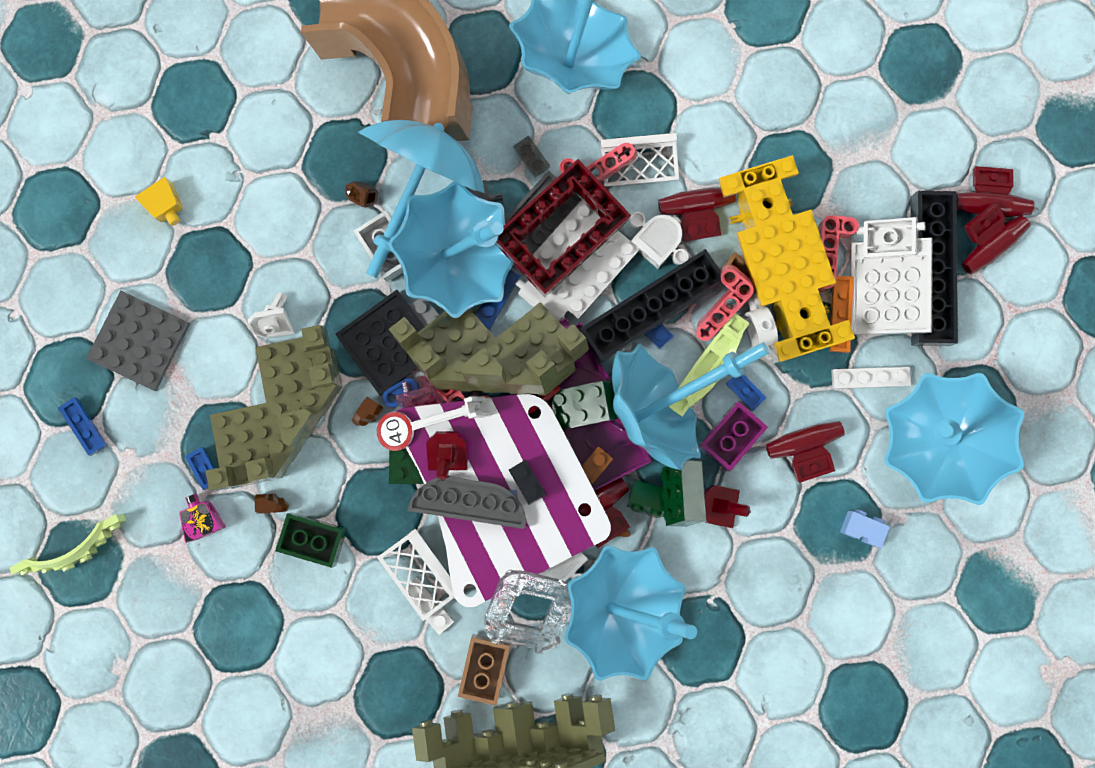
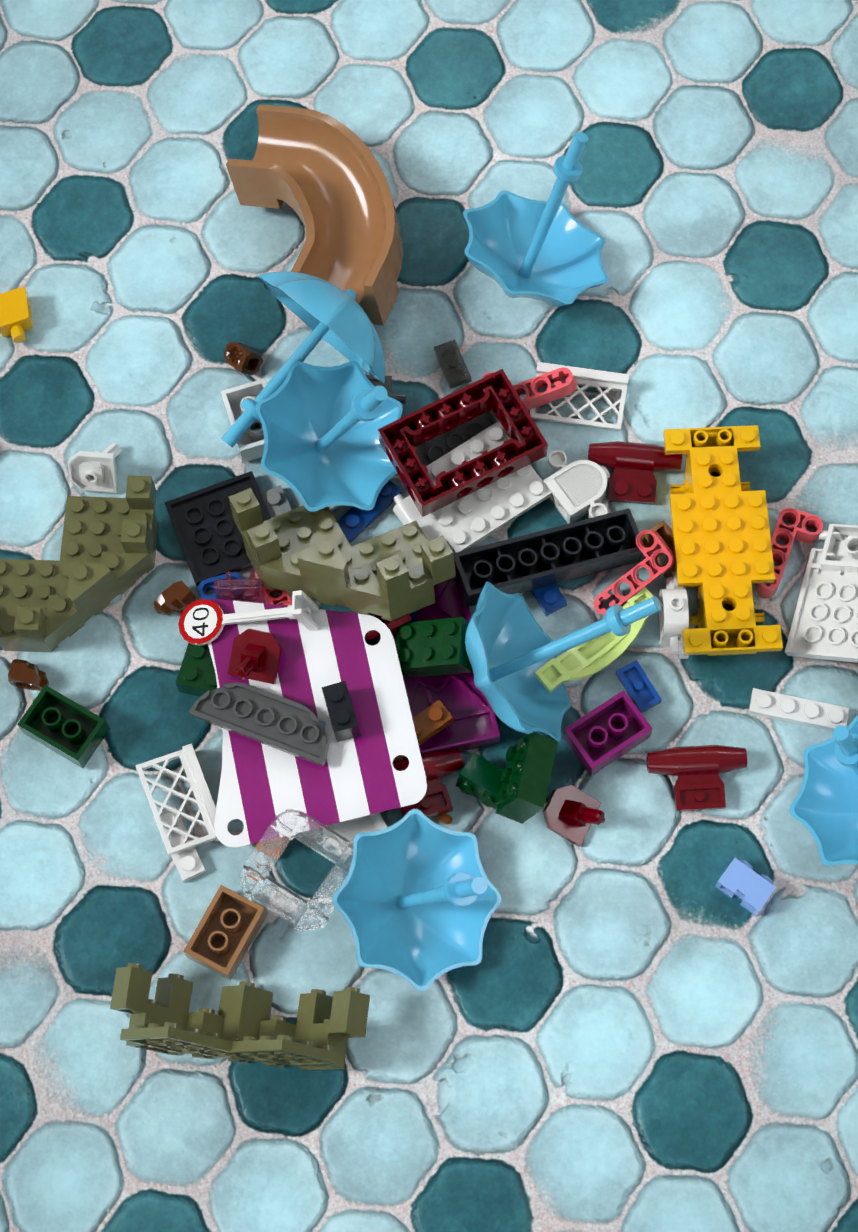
camera: 15 degrees right, 15 degrees down
orange plate [829,275,854,353] -> none

